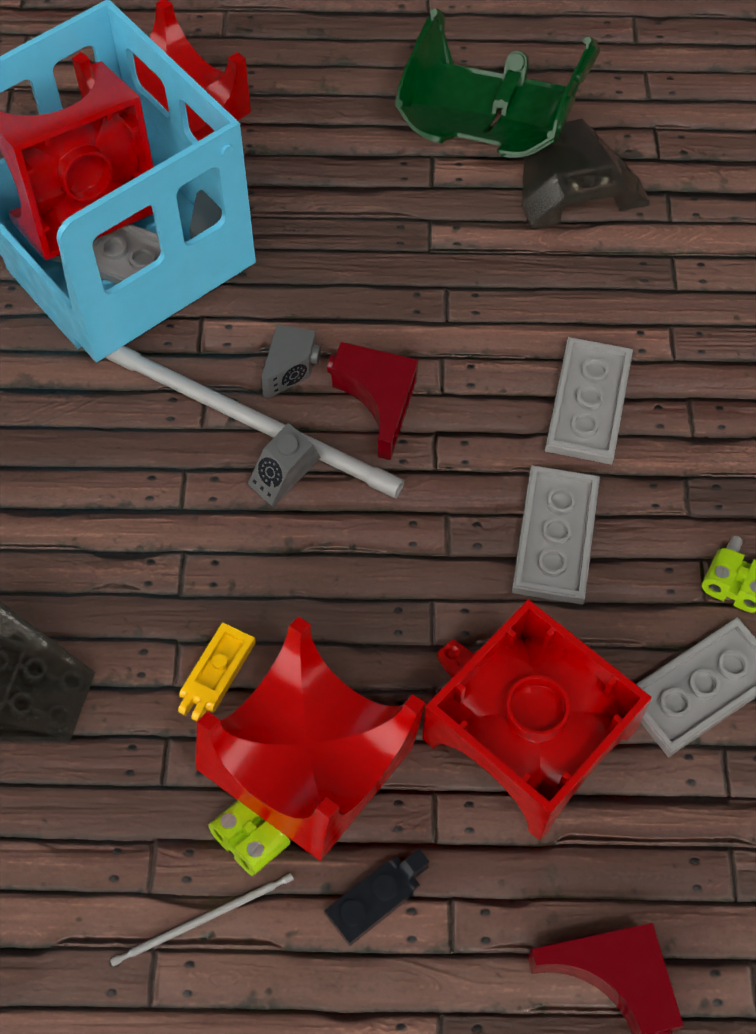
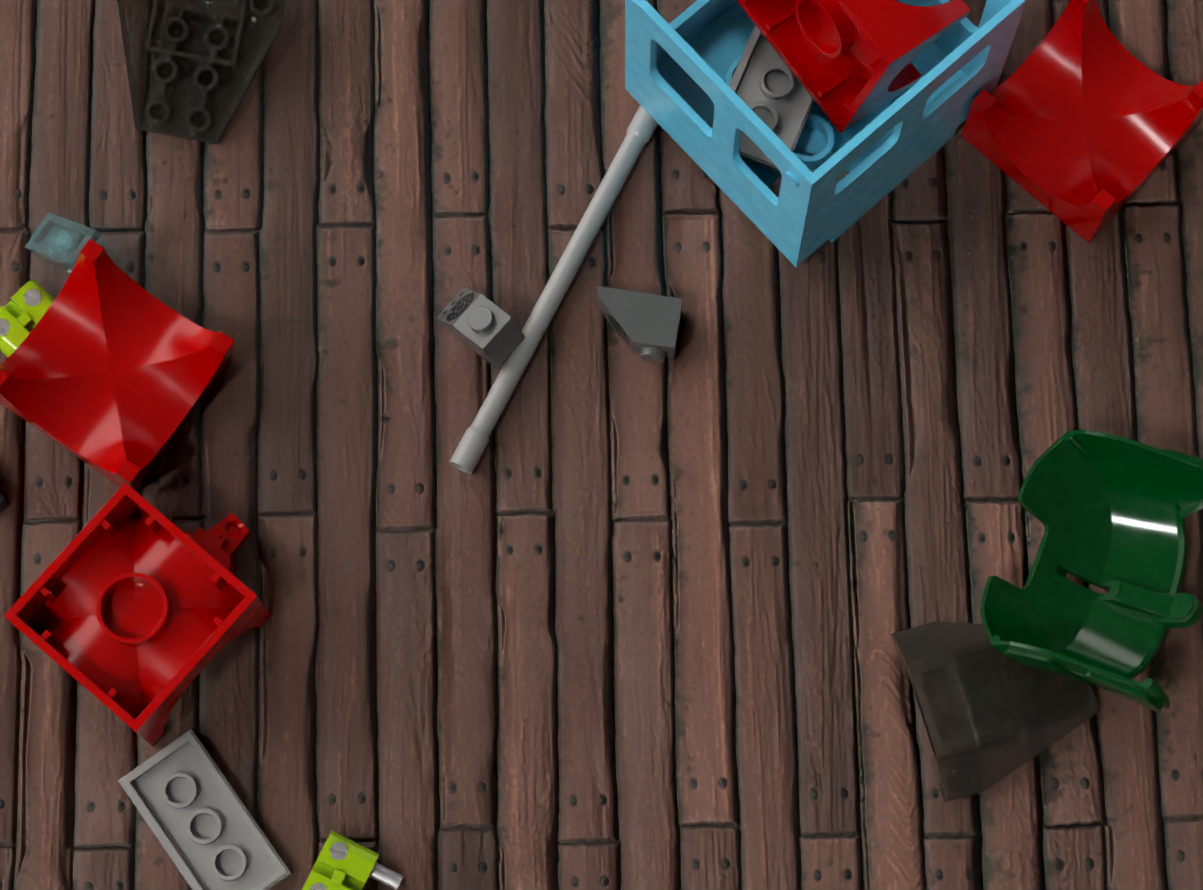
camera: 90 degrees right, 15 degrees up
yellow hinge [178,622,256,722] -> none
dark red arch [327,342,418,461] -> none
light grey tile [512,465,600,605] -> none
light grey tile [545,337,633,465] -> none
none -> clear light blue slope [25,212,104,274]

